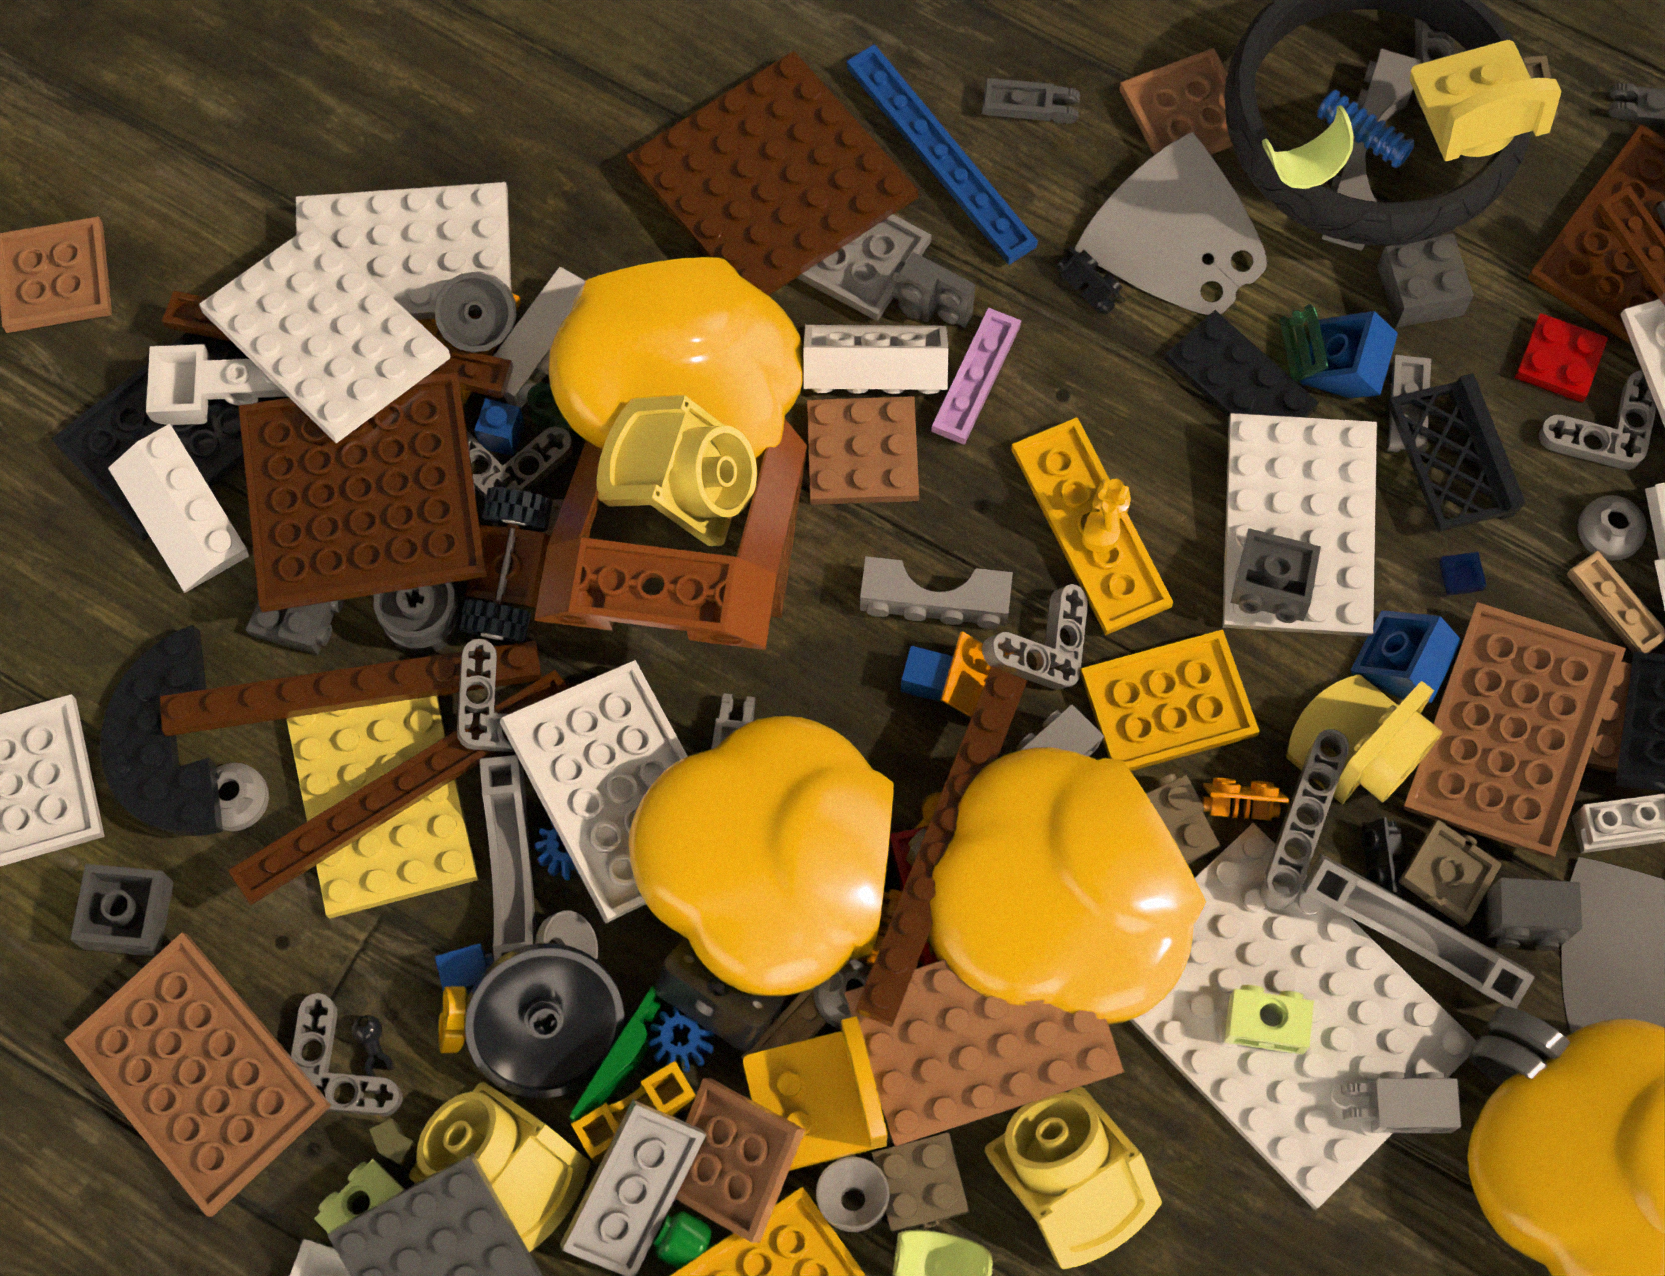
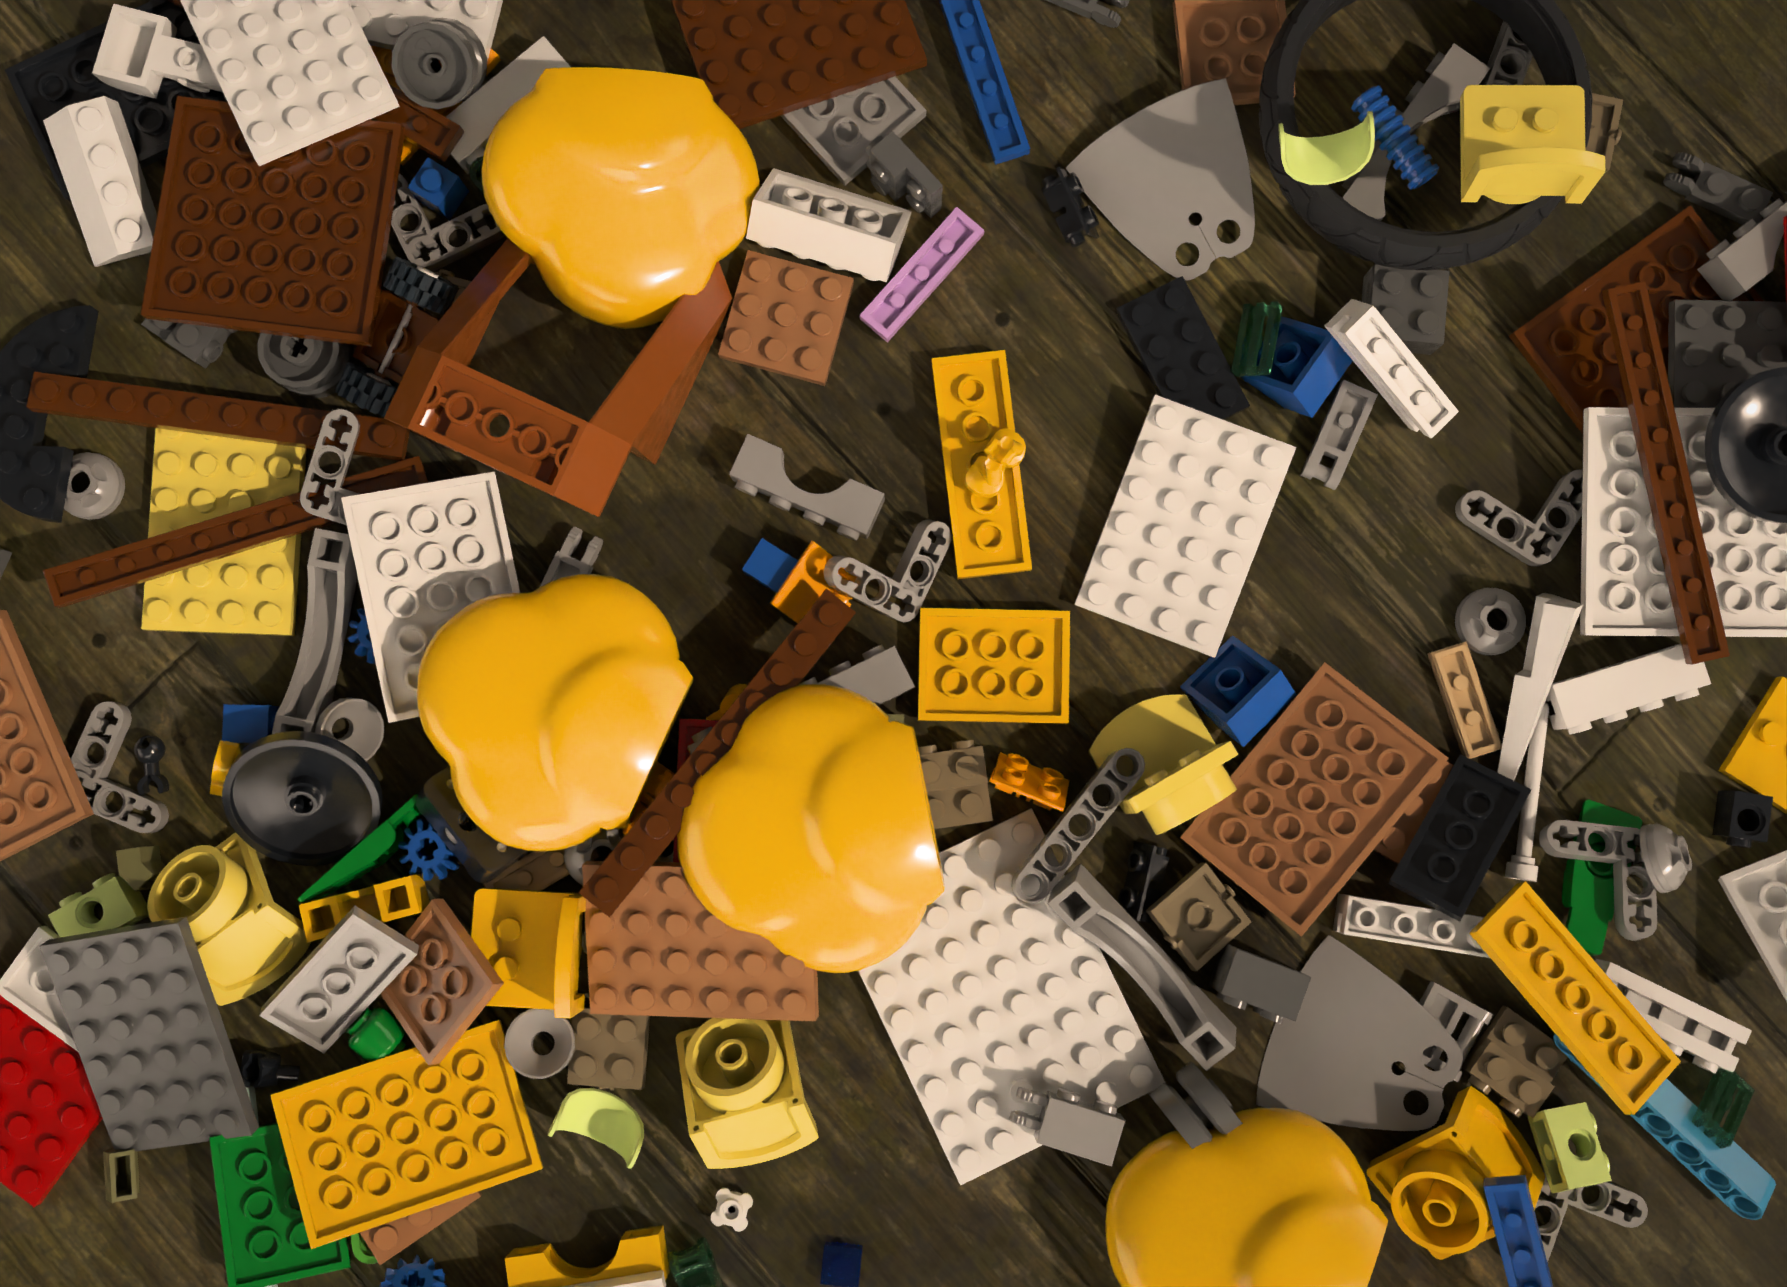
camera: 20 degrees right, 15 degrees up
light yellow piece [597,395,757,546] -> none
yellowish green brick [1224,985,1314,1055] -> none
dark grey plate [1230,528,1321,623] -> none
black fence [1387,373,1526,532] -> none
clear blue plate [1439,552,1487,596] -> none
red plate [1515,313,1608,403] -> none
none -> white brick [1325,299,1459,438]

